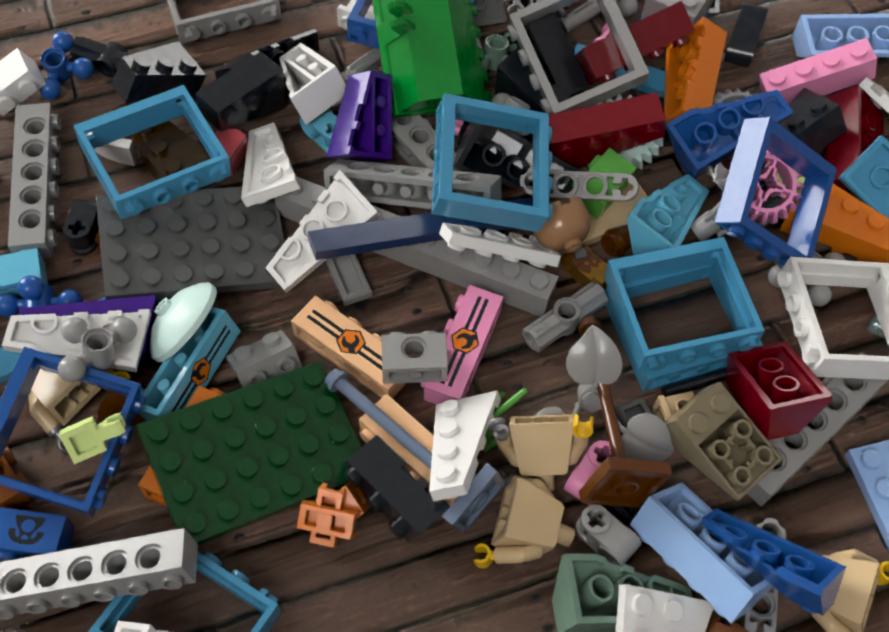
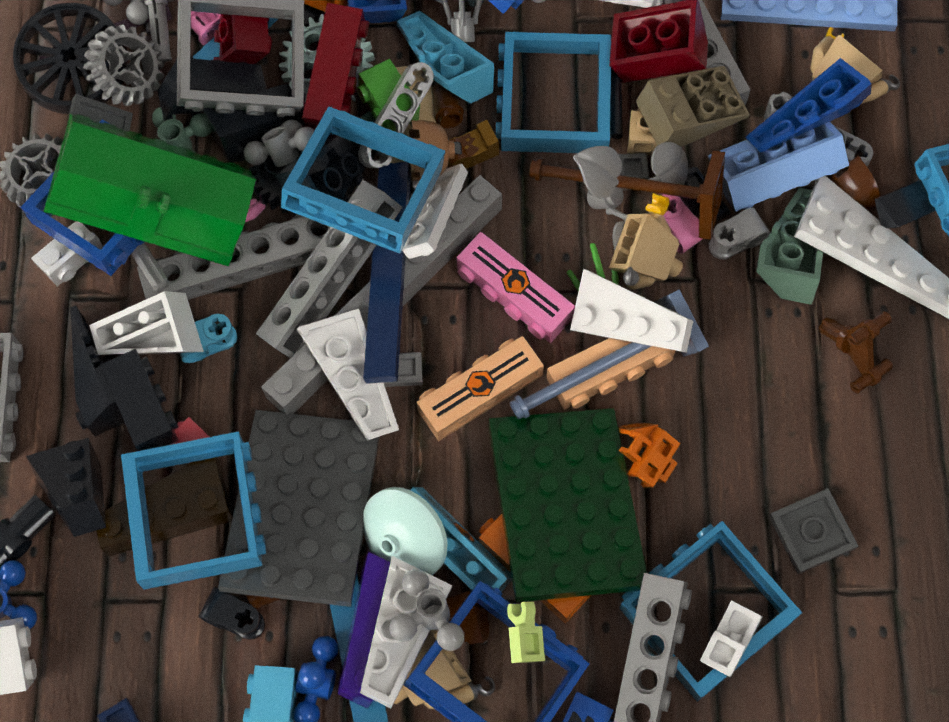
camera: 65 degrees left, 10 degrees up
light grey brick [8,103,61,260] -> none
white slope [85,132,138,166] -> none
light grey bracket [225,330,302,388] -> none
white wing [241,122,300,207] -> none
dark purple wedge [326,70,392,162] -> none
black wedge [342,435,450,542] -> none
light grey brick [381,331,448,384] -> none
tan torso [473,471,575,569] -> none
light grey piece [522,282,609,353] -> none
dark azure window [604,237,765,371] -> none

